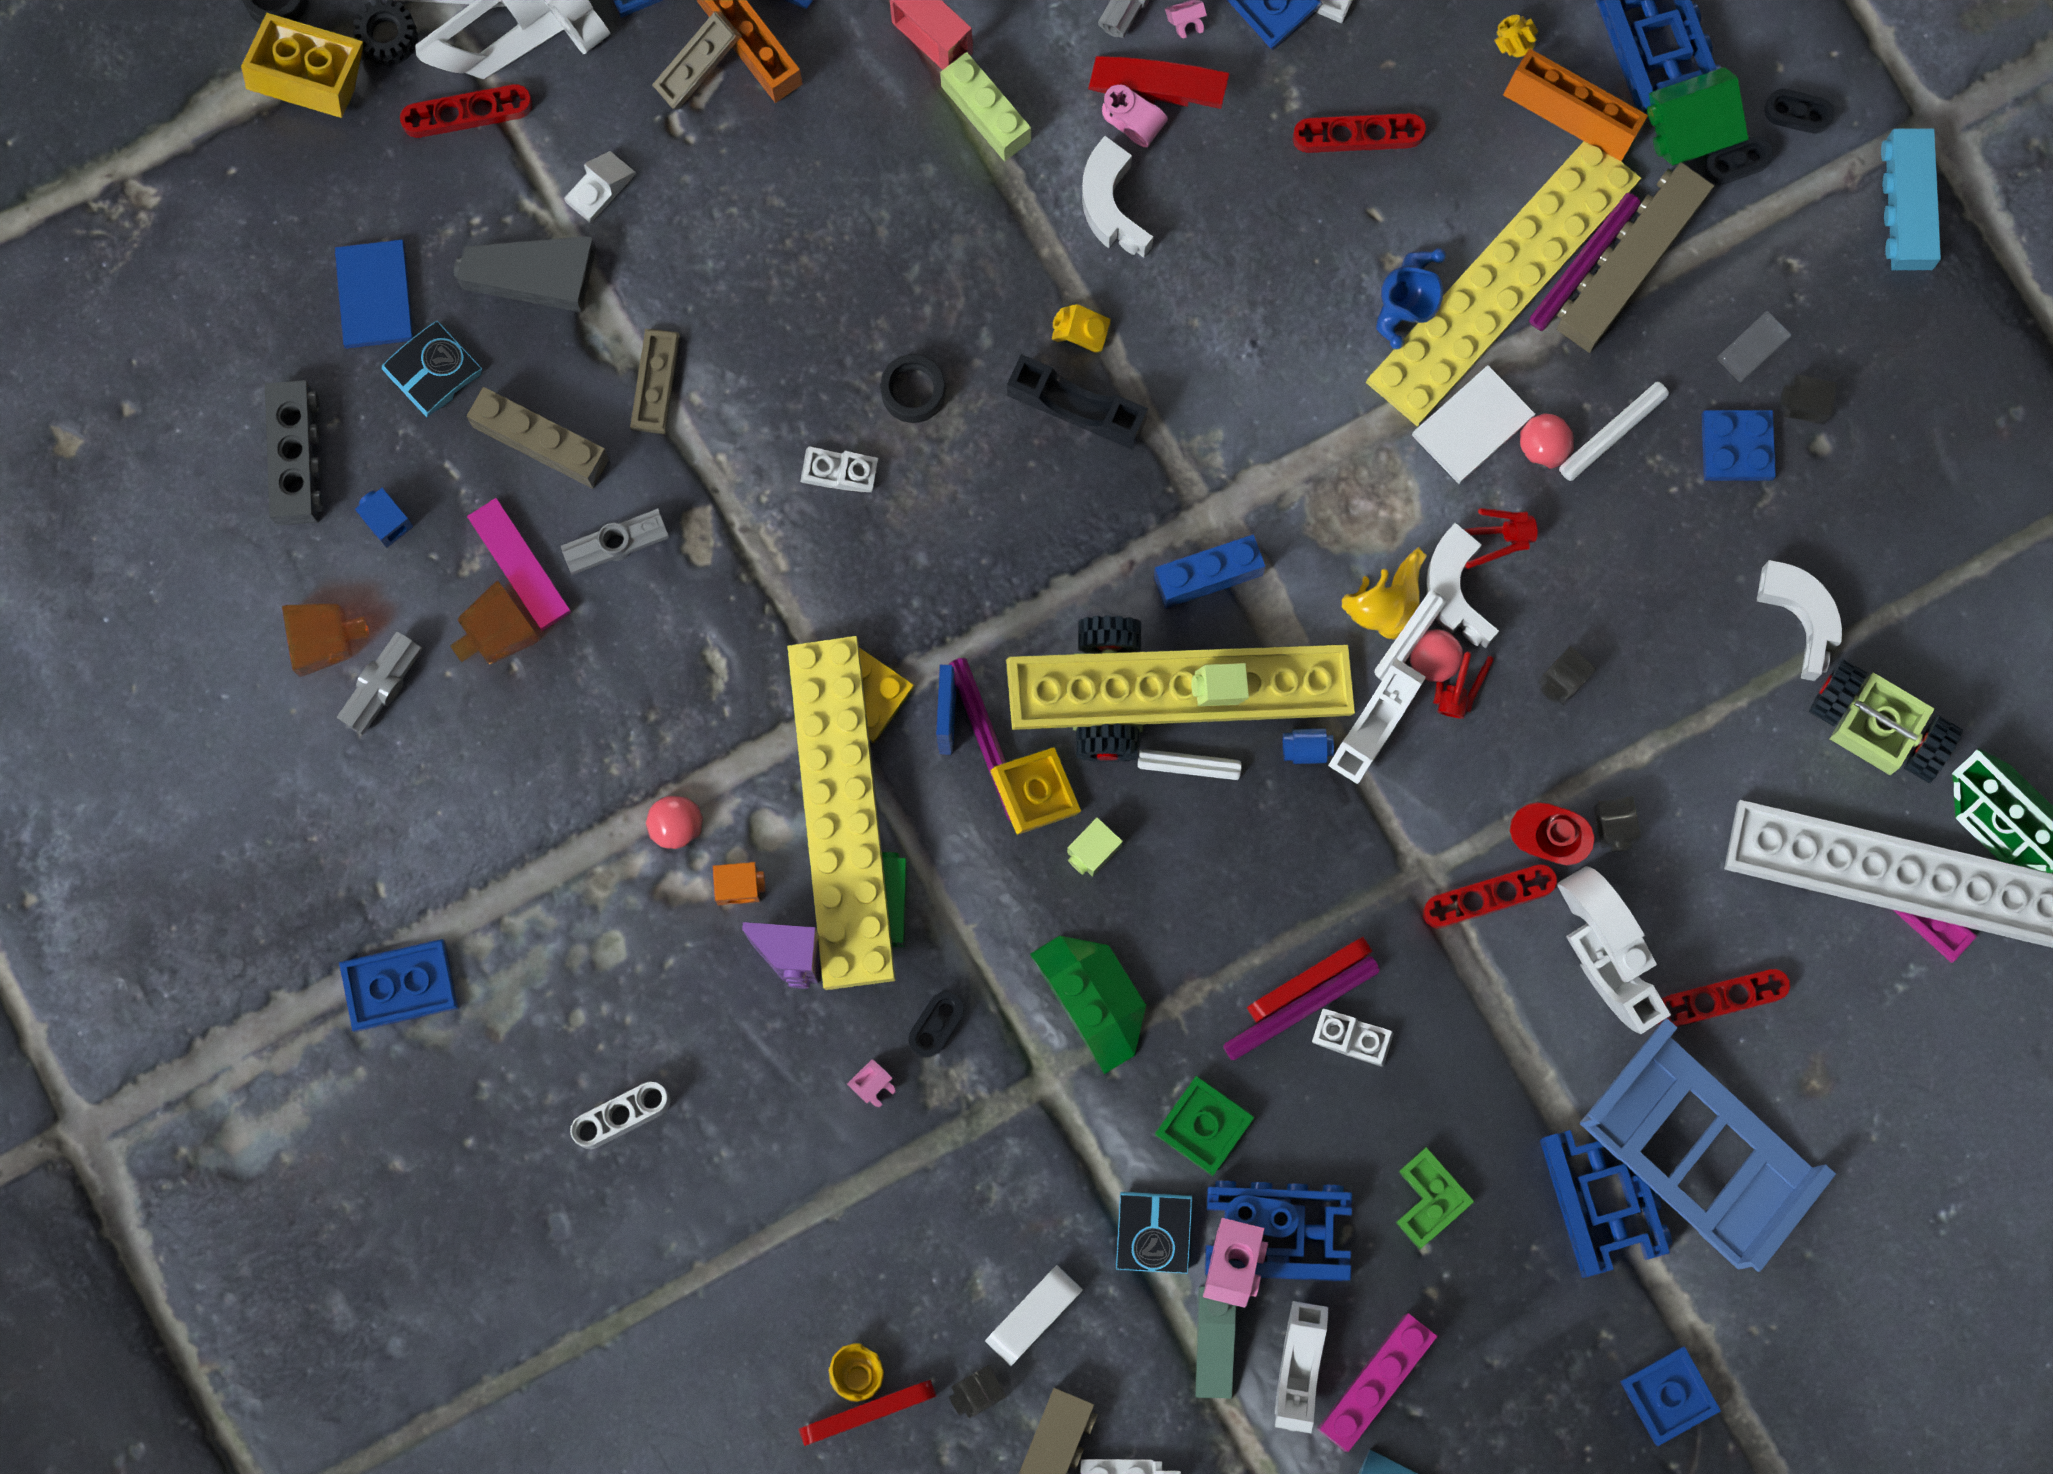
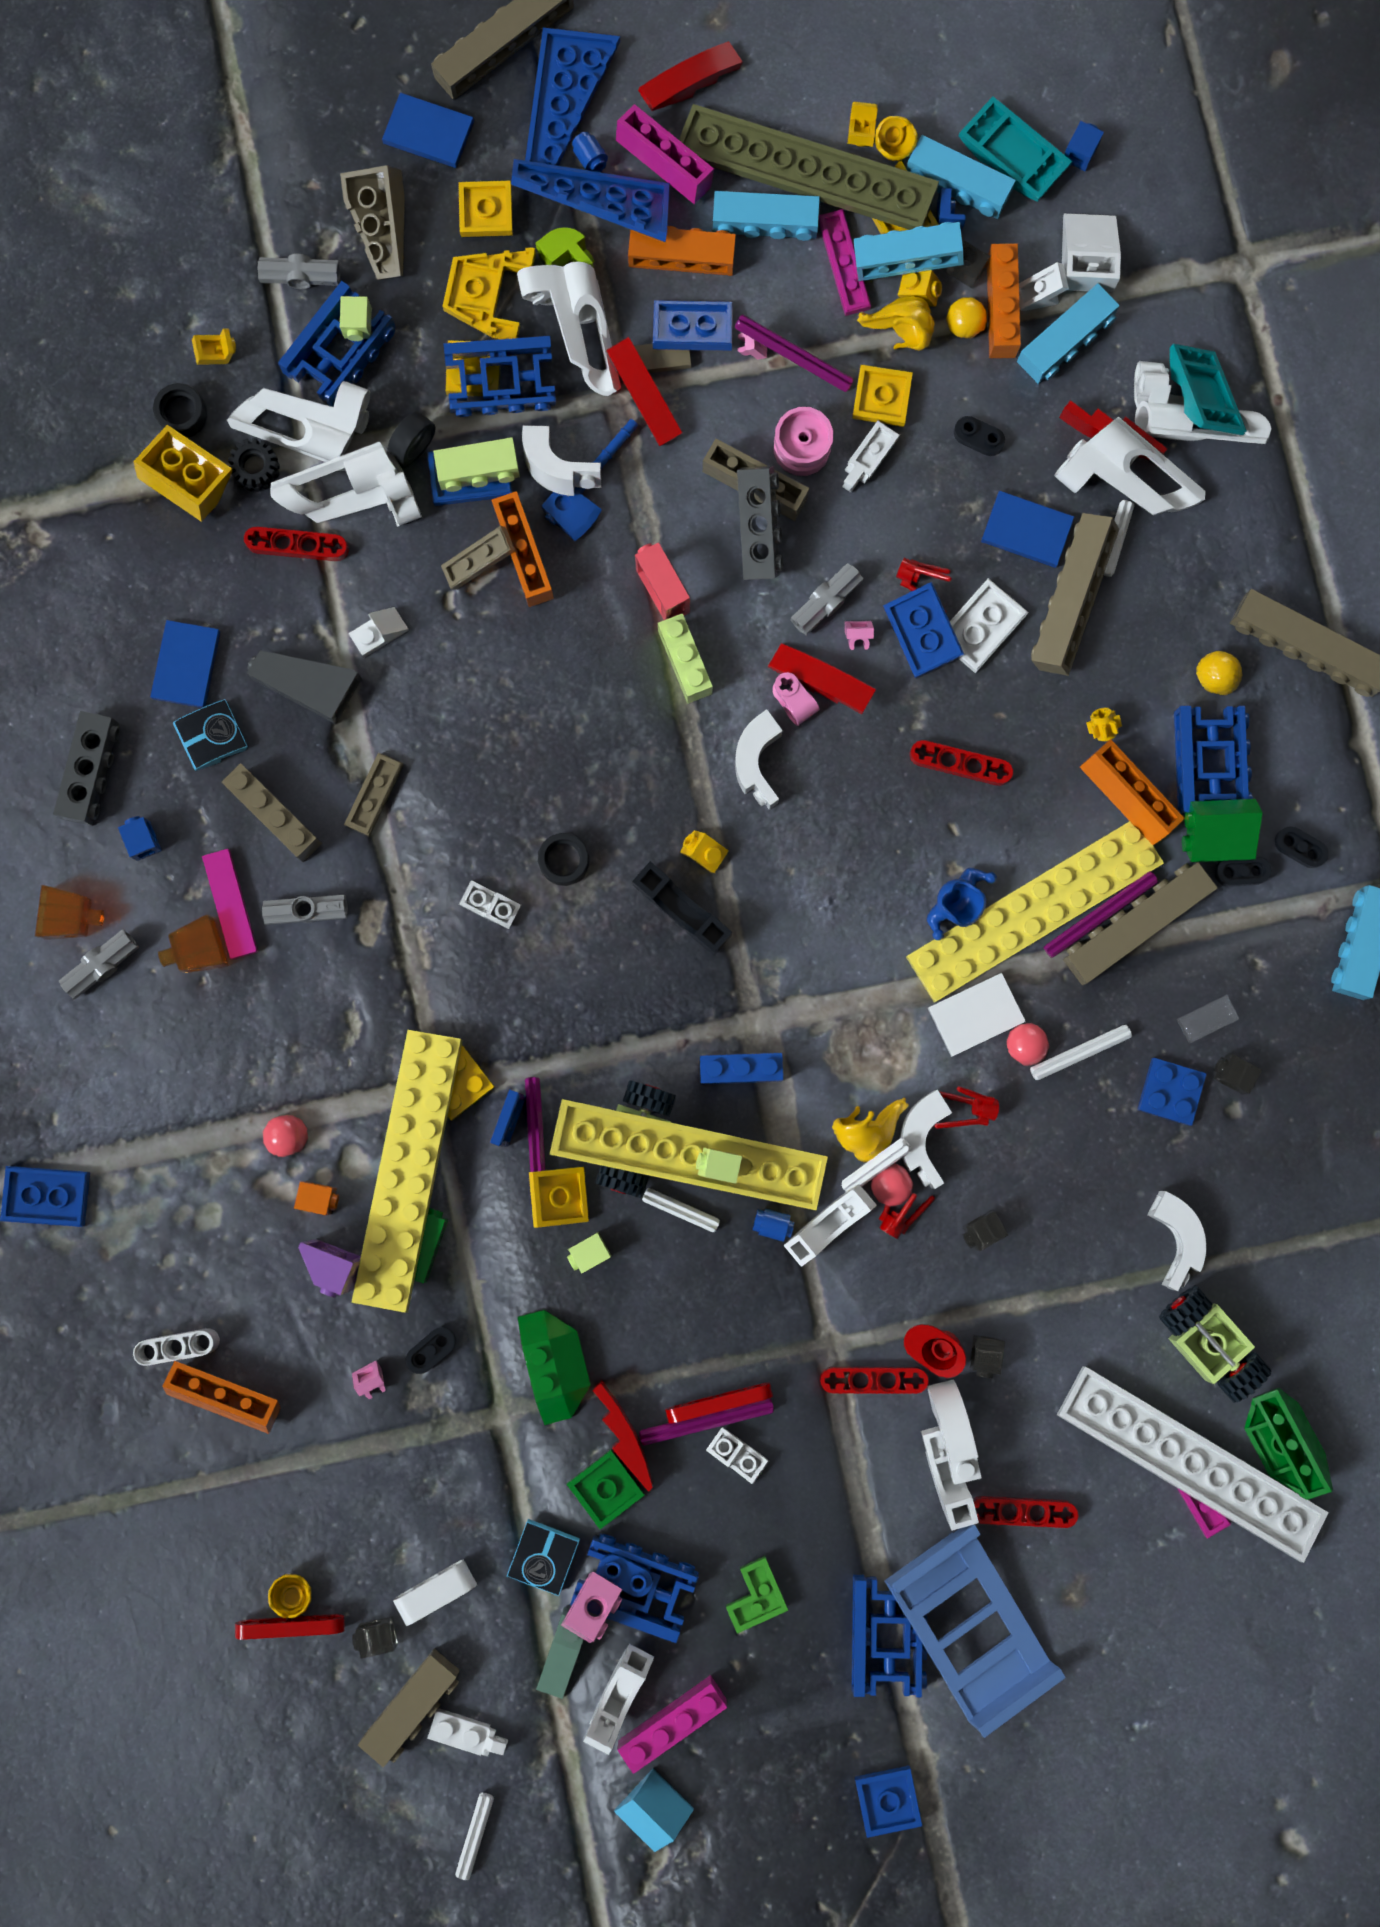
camera: 15 degrees right, 5 degrees up
none -> orange brick [162,1361,281,1434]
none -> red slope [592,1381,653,1492]

